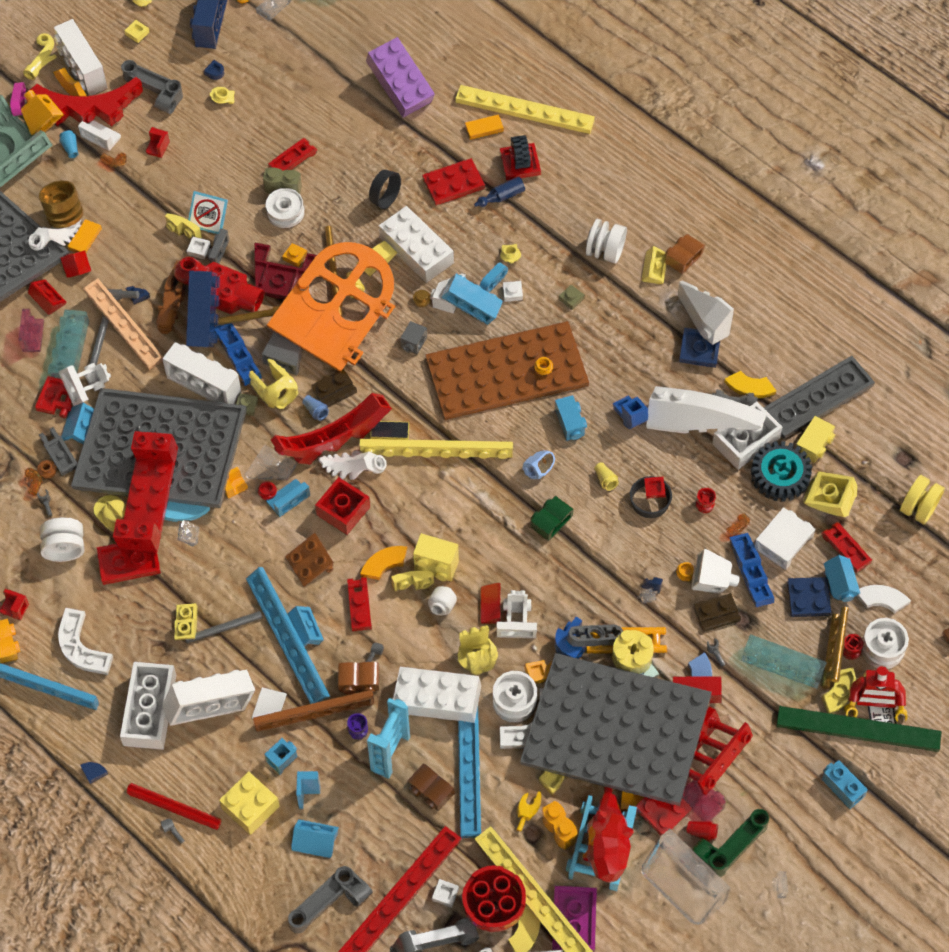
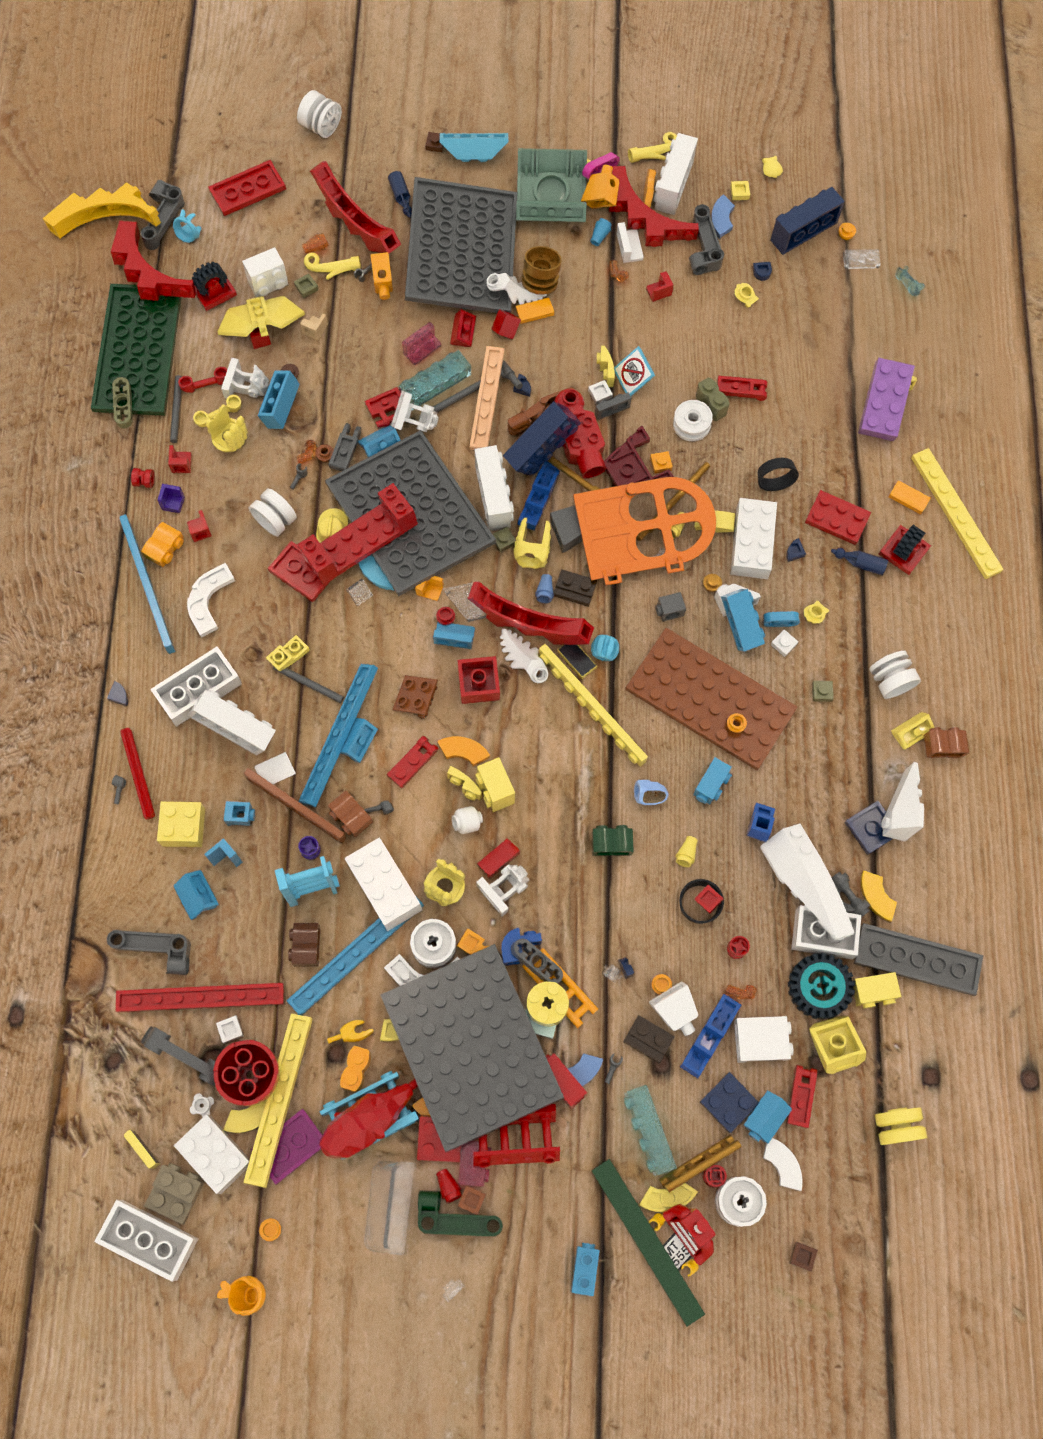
camera: 45 degrees right, 10 degrees up
none -> dark orange plate [458,1185,486,1215]
none -> medium azure piece [591,635,619,661]
none -> medium blue tile [711,194,735,239]
none -> dark blue tile [786,538,806,562]

